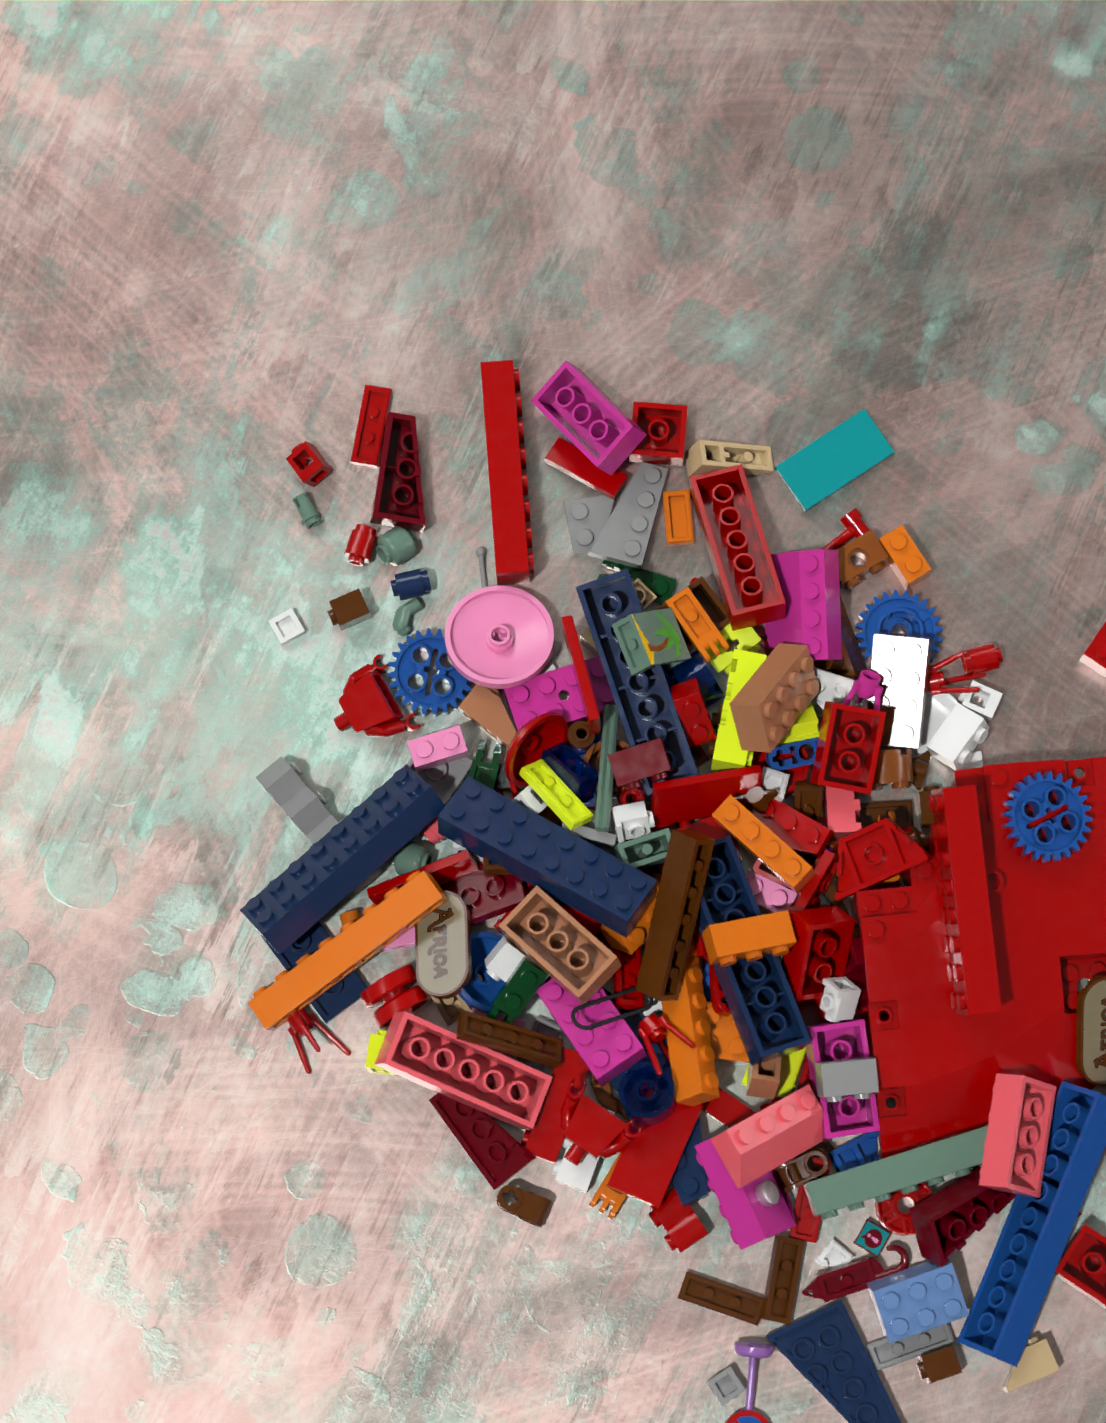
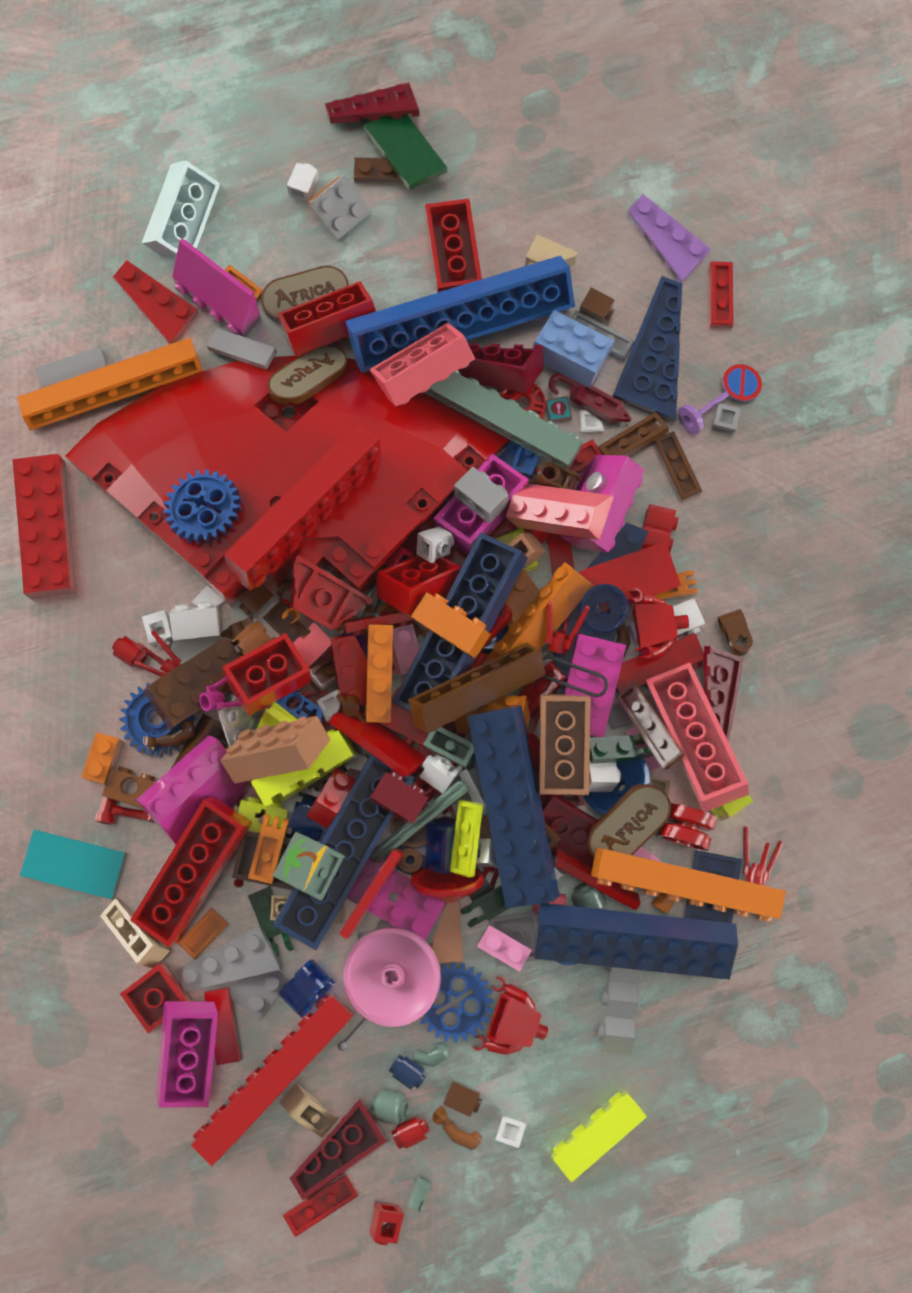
camera: 135 degrees left, 0 degrees up
none -> reddish brown arm [143,721,195,750]
none -> clear blue brick [278,959,336,1018]
none -> tan slope [279,1083,338,1138]
none -> dark orange arm [432,1105,482,1150]
none -> neon yellow brick [551,1091,647,1183]

